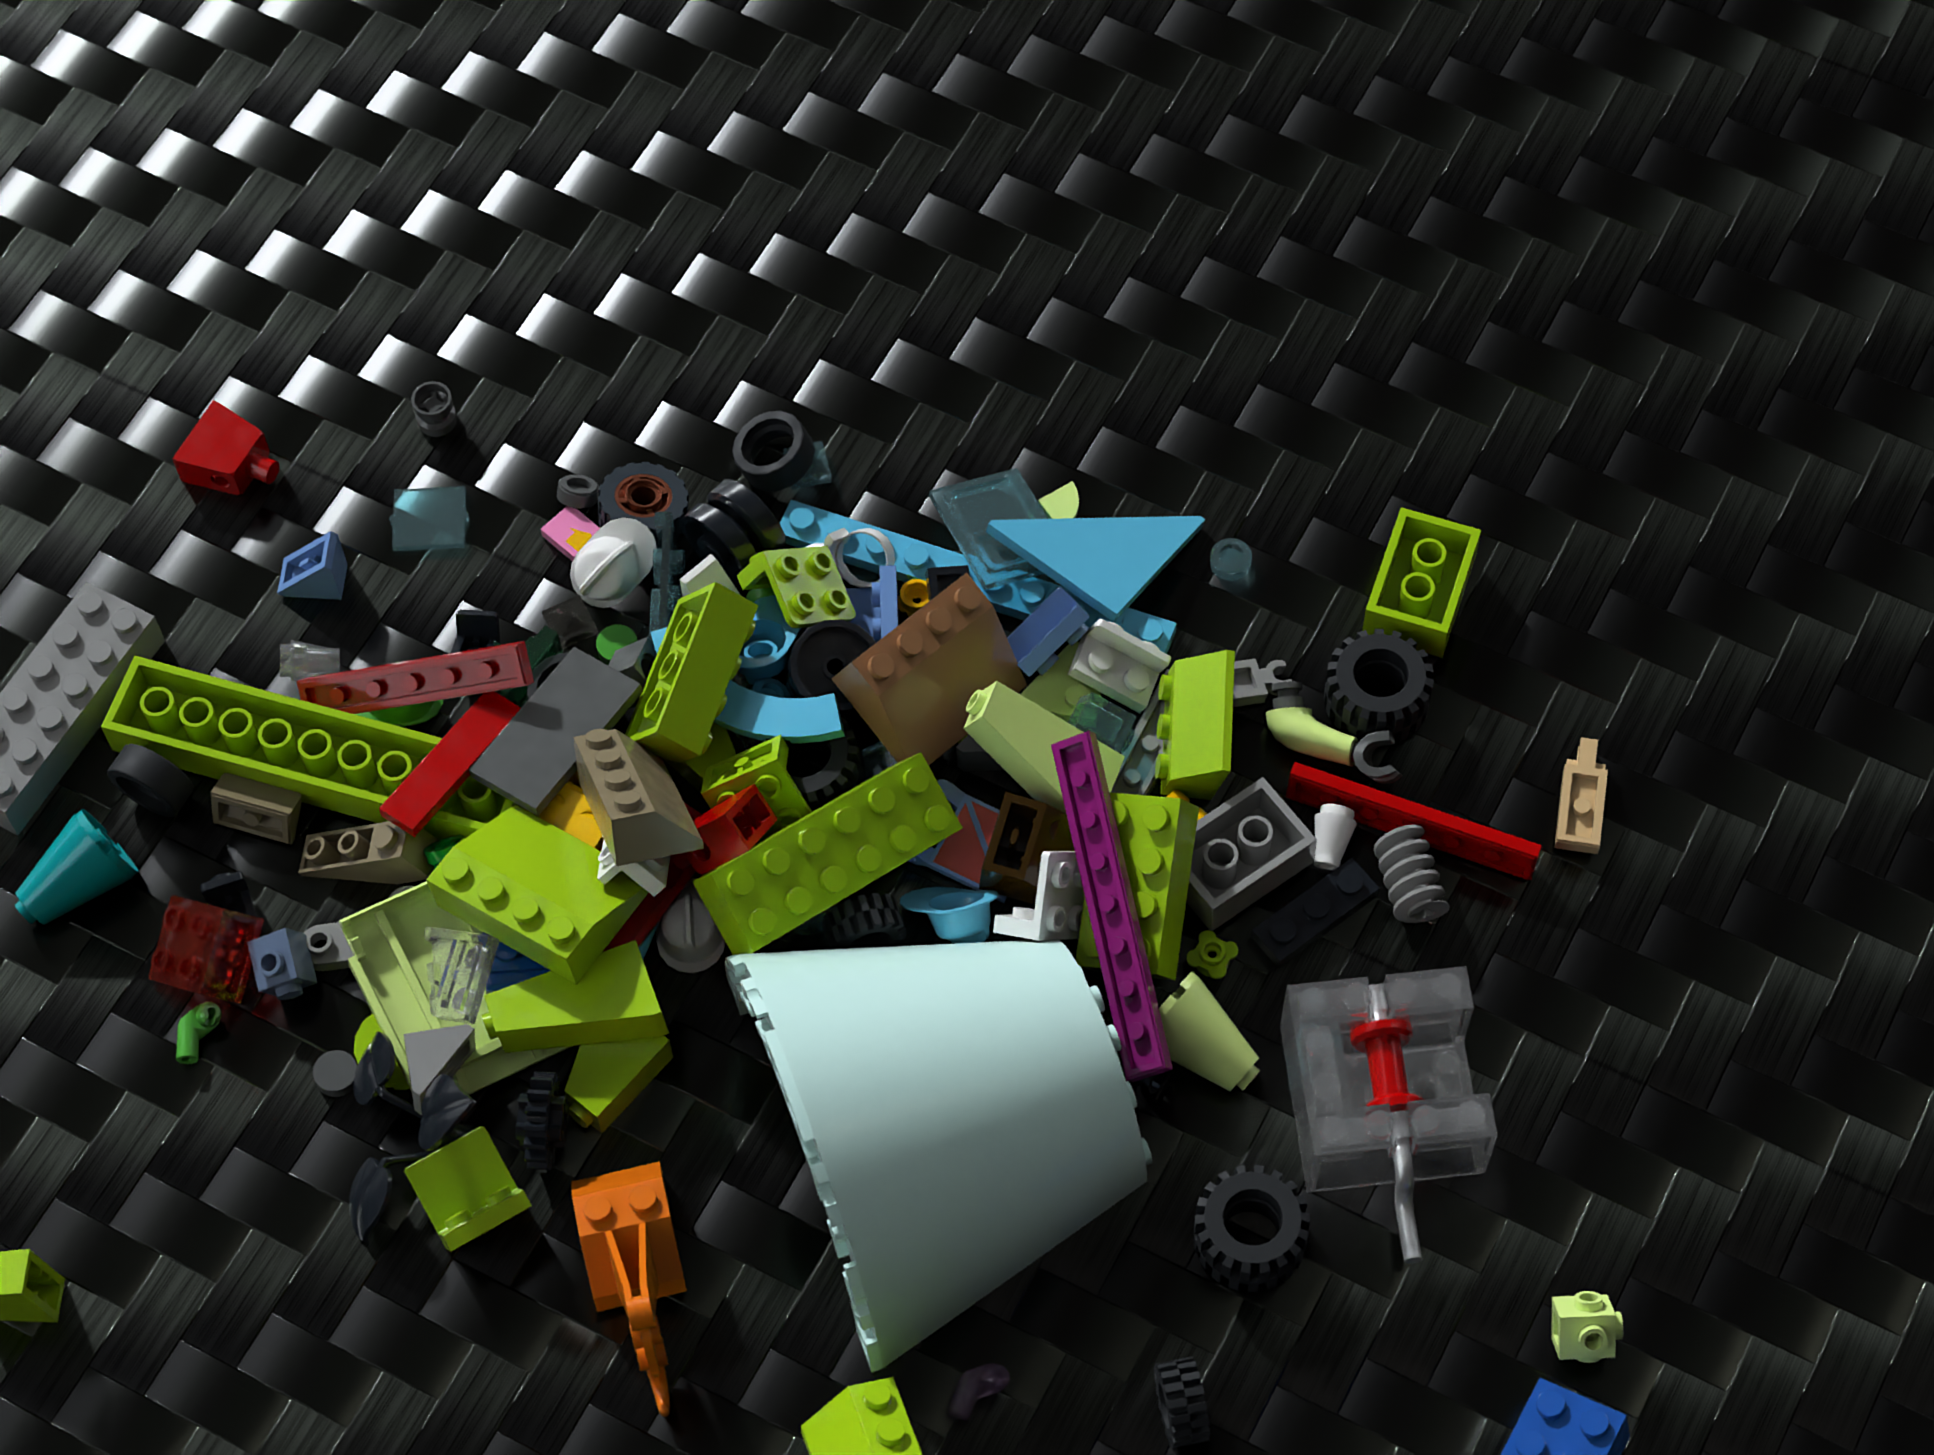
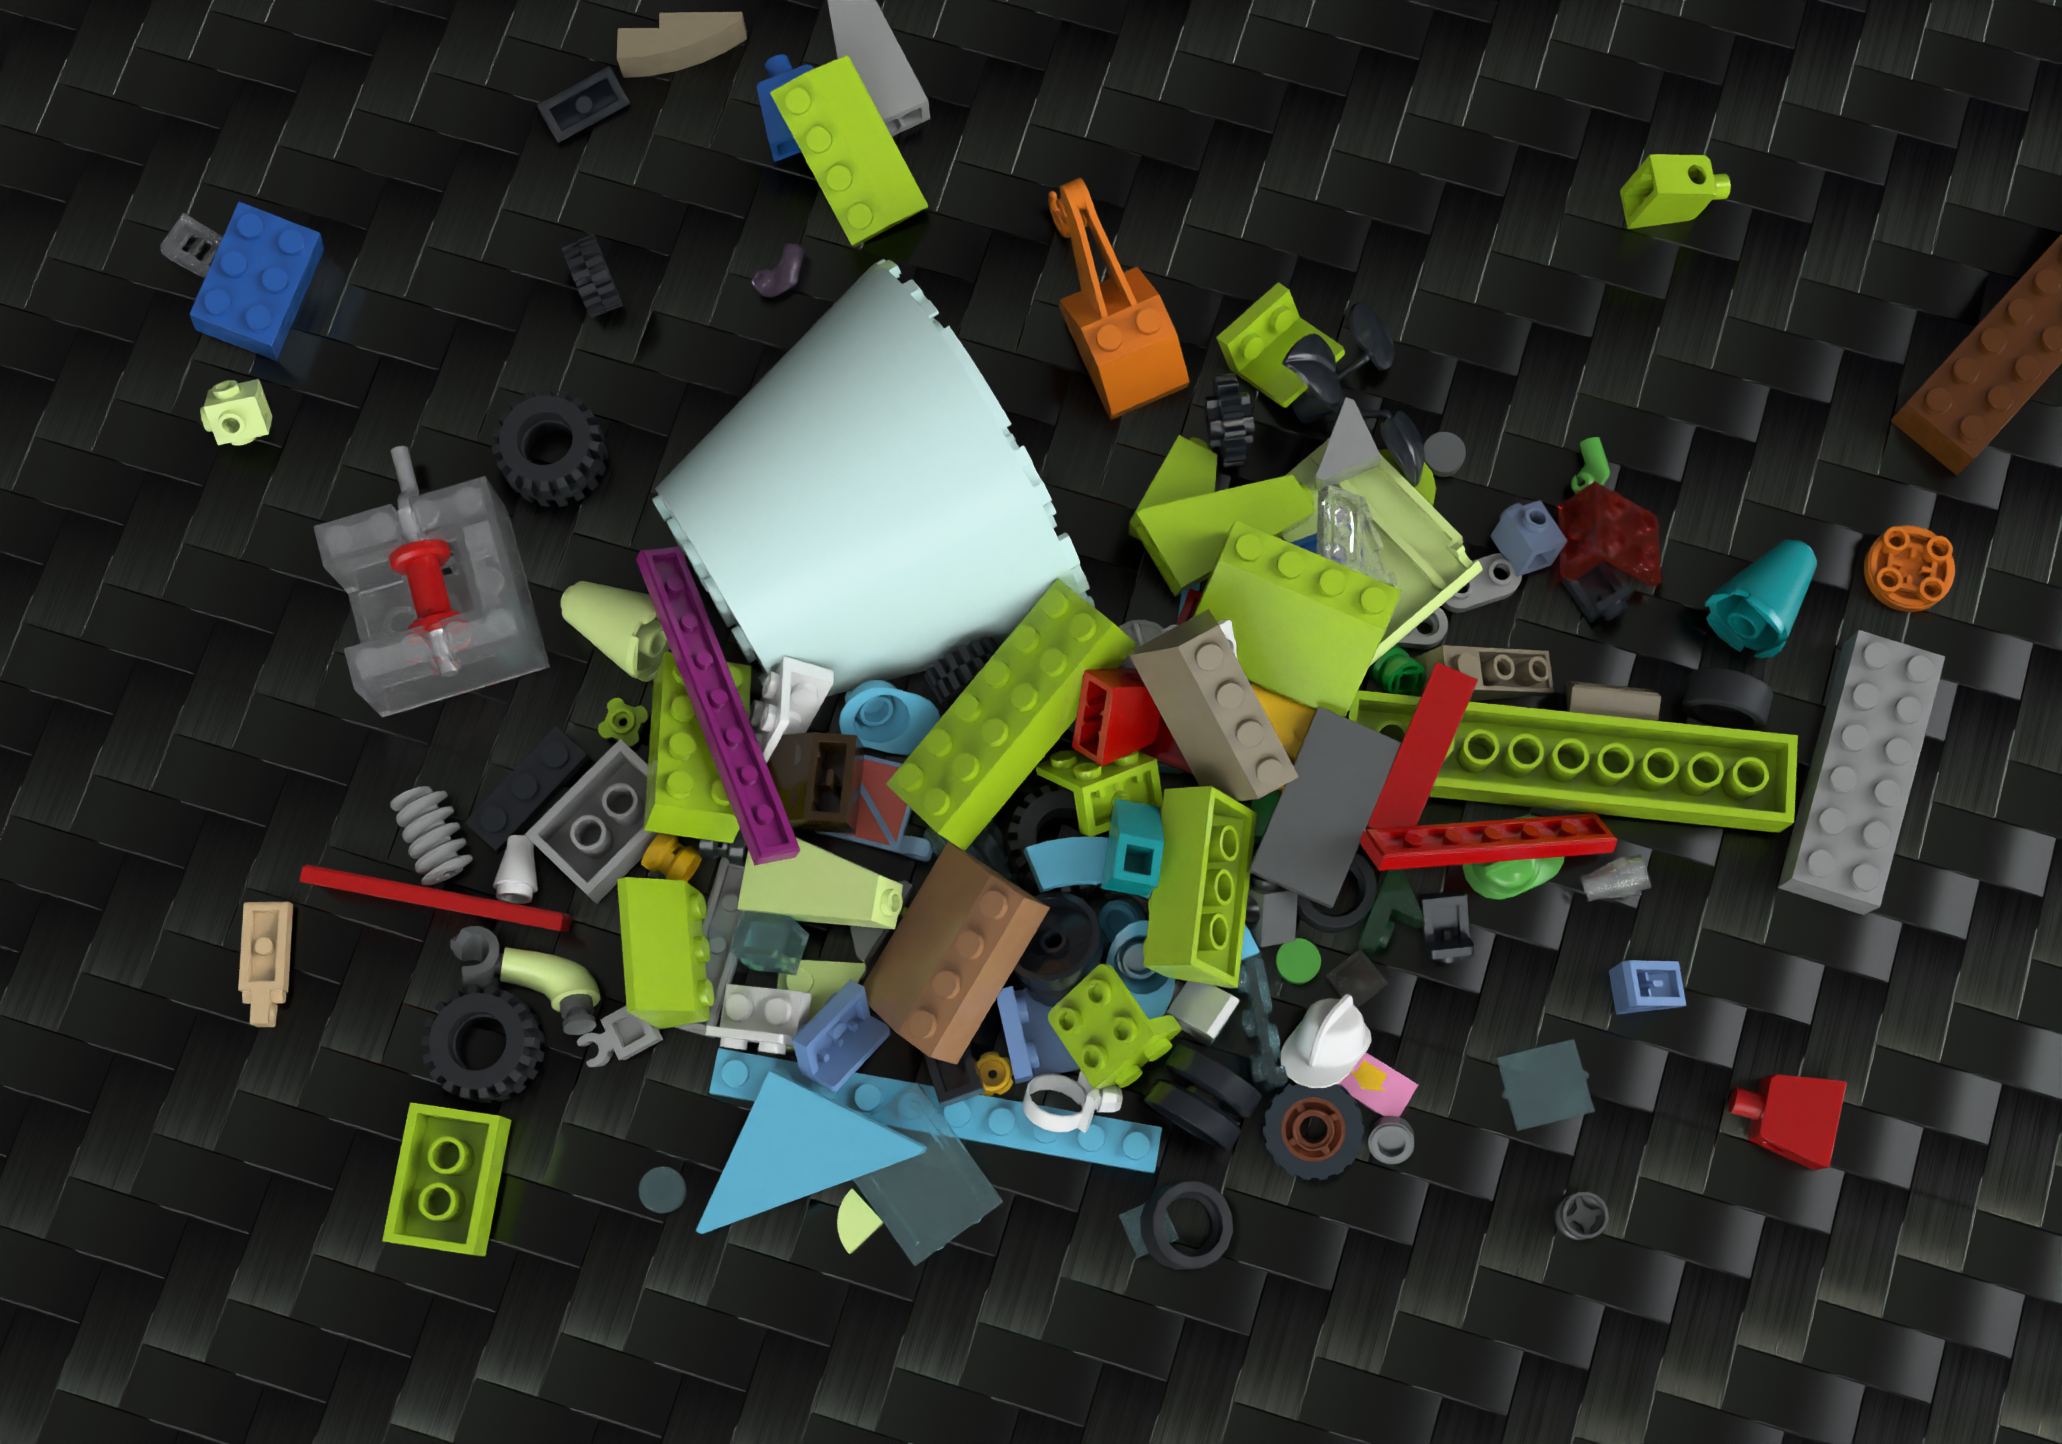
camera: 170 degrees right, 15 degrees up
none -> teal slope [1101,799,1164,897]

